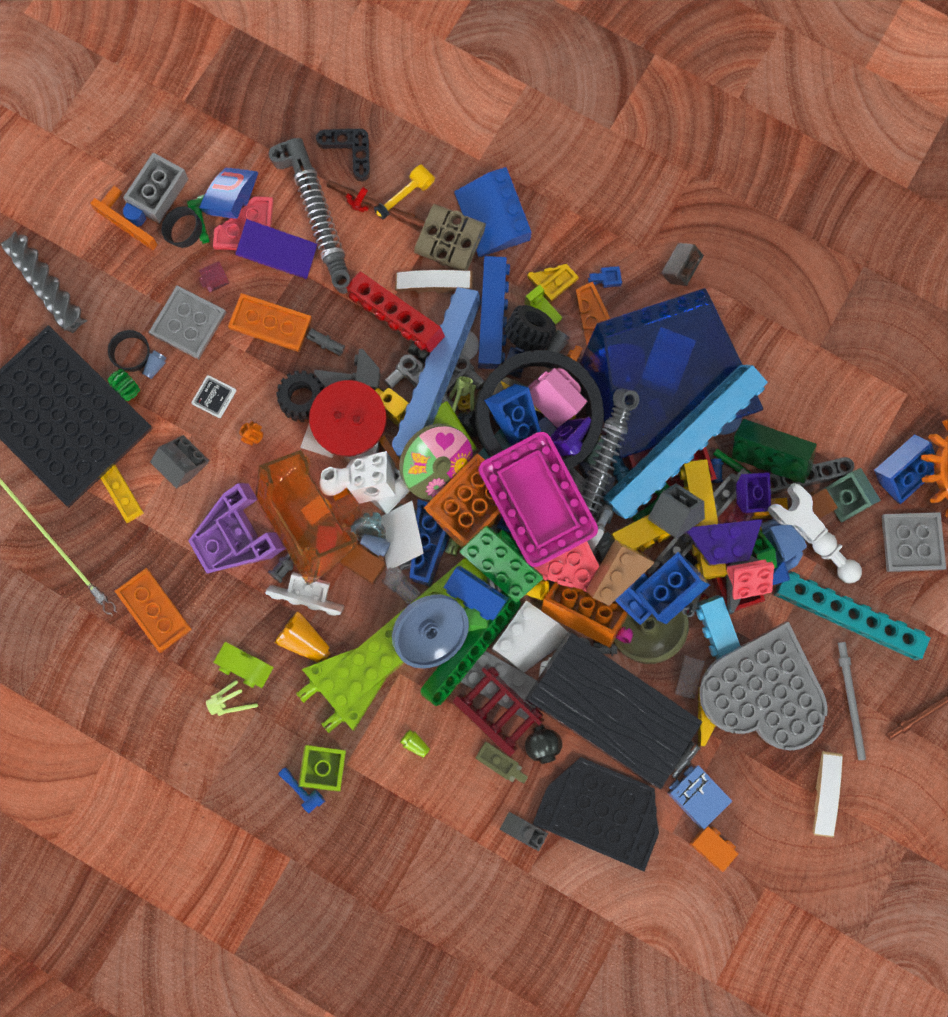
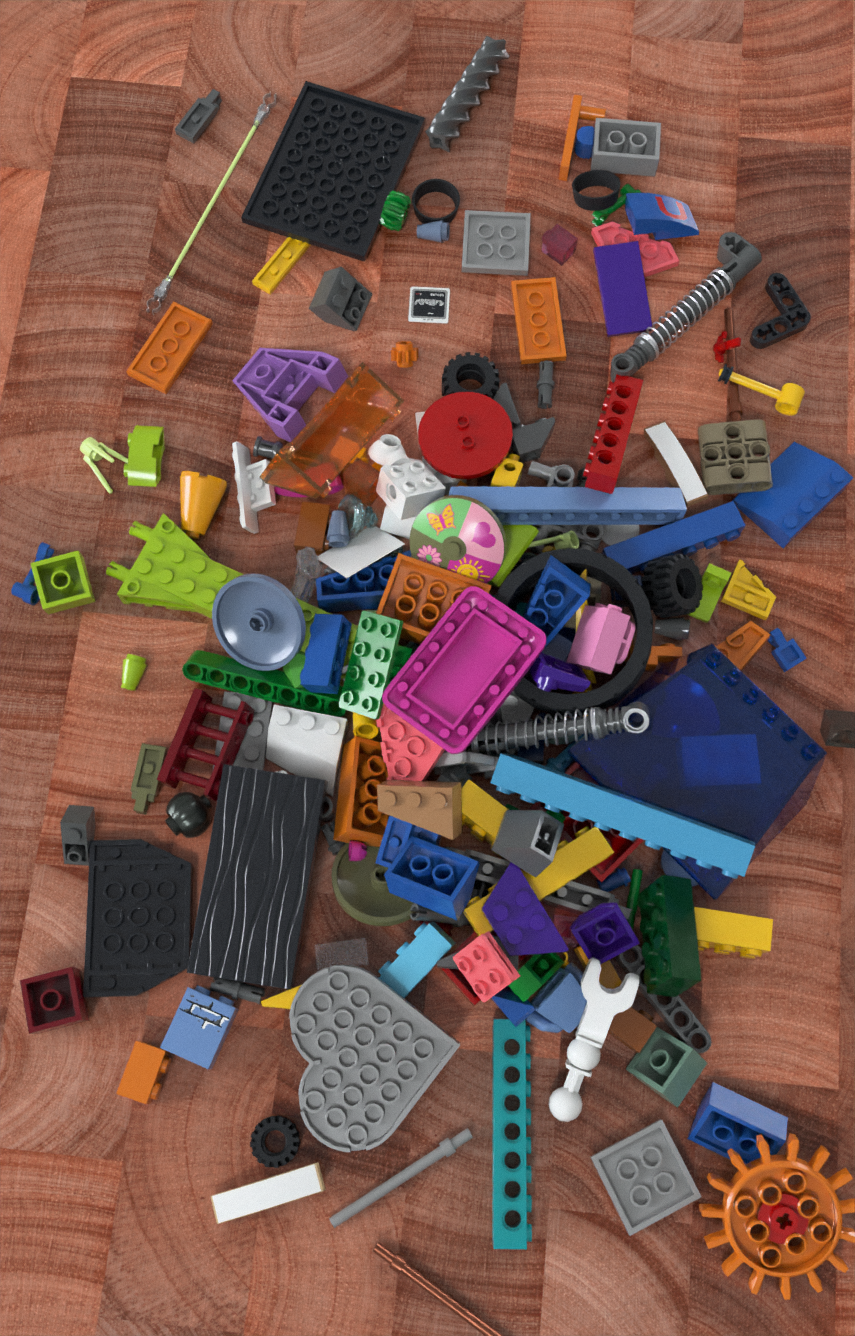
camera: 70 degrees right, 5 degrees down
none -> dark red brick [20,967,90,1034]
none -> black tyre [250,1115,301,1168]
none -> yellow brick [694,907,773,959]

